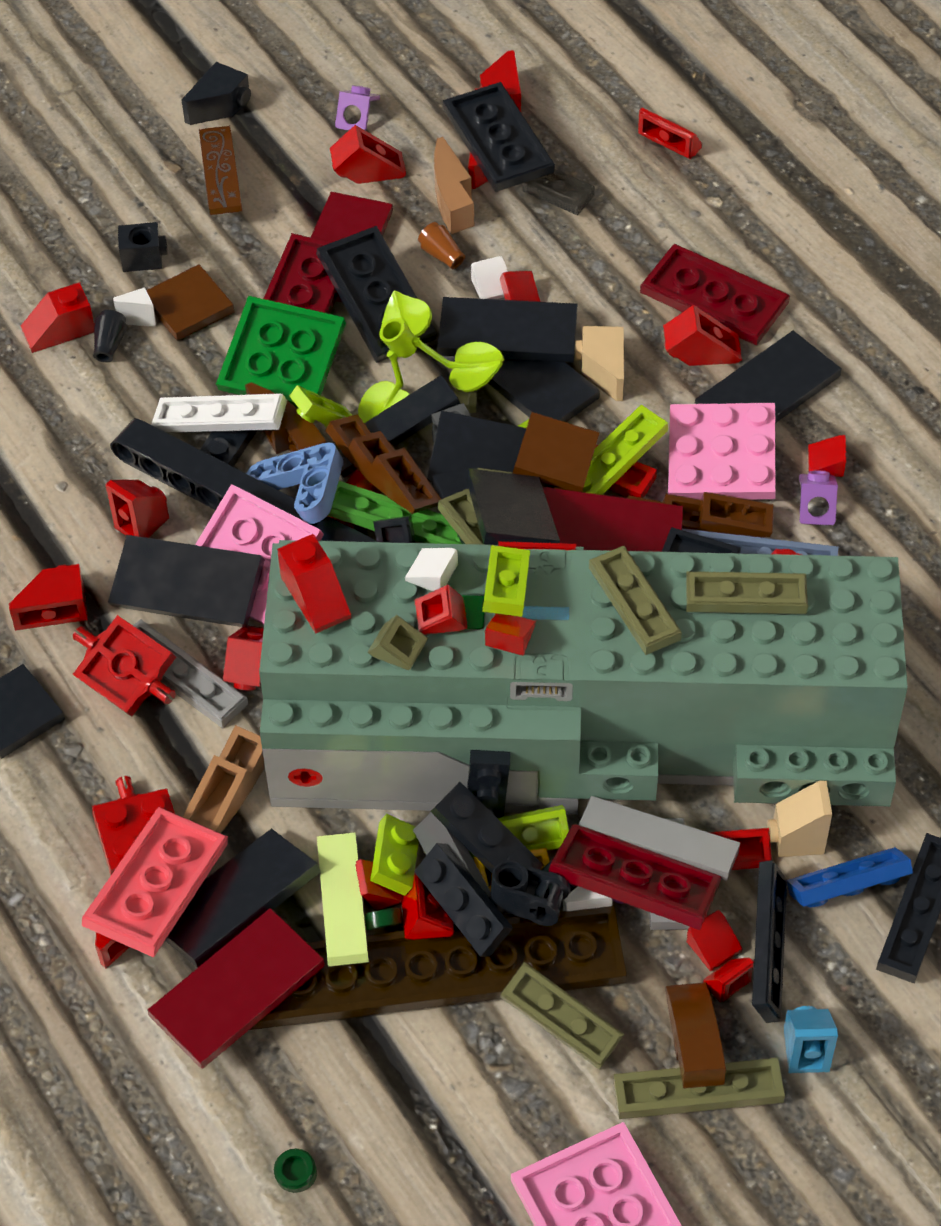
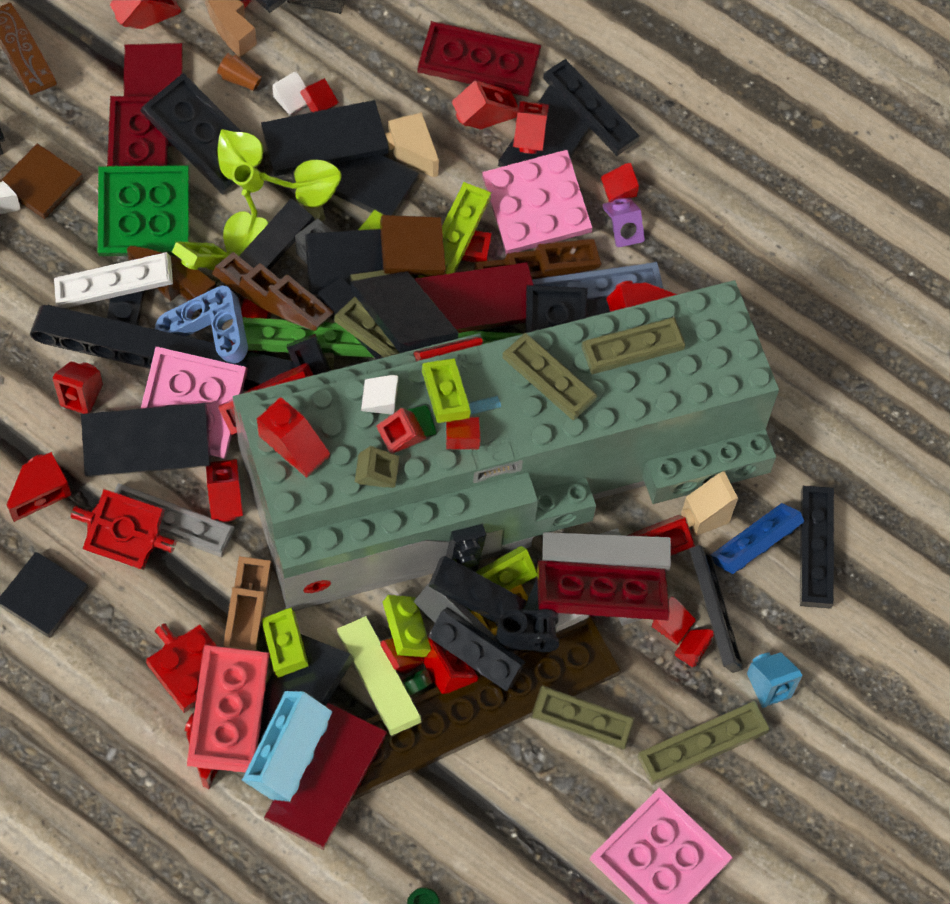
camera: 25 degrees left, 10 degrees up
reddish brown slope [665,982,726,1089] -> none
none -> medium azure brick [242,691,332,801]
none -> lime plate [261,608,309,678]
none -> slope [513,101,549,154]
none -> black tile [543,58,640,156]

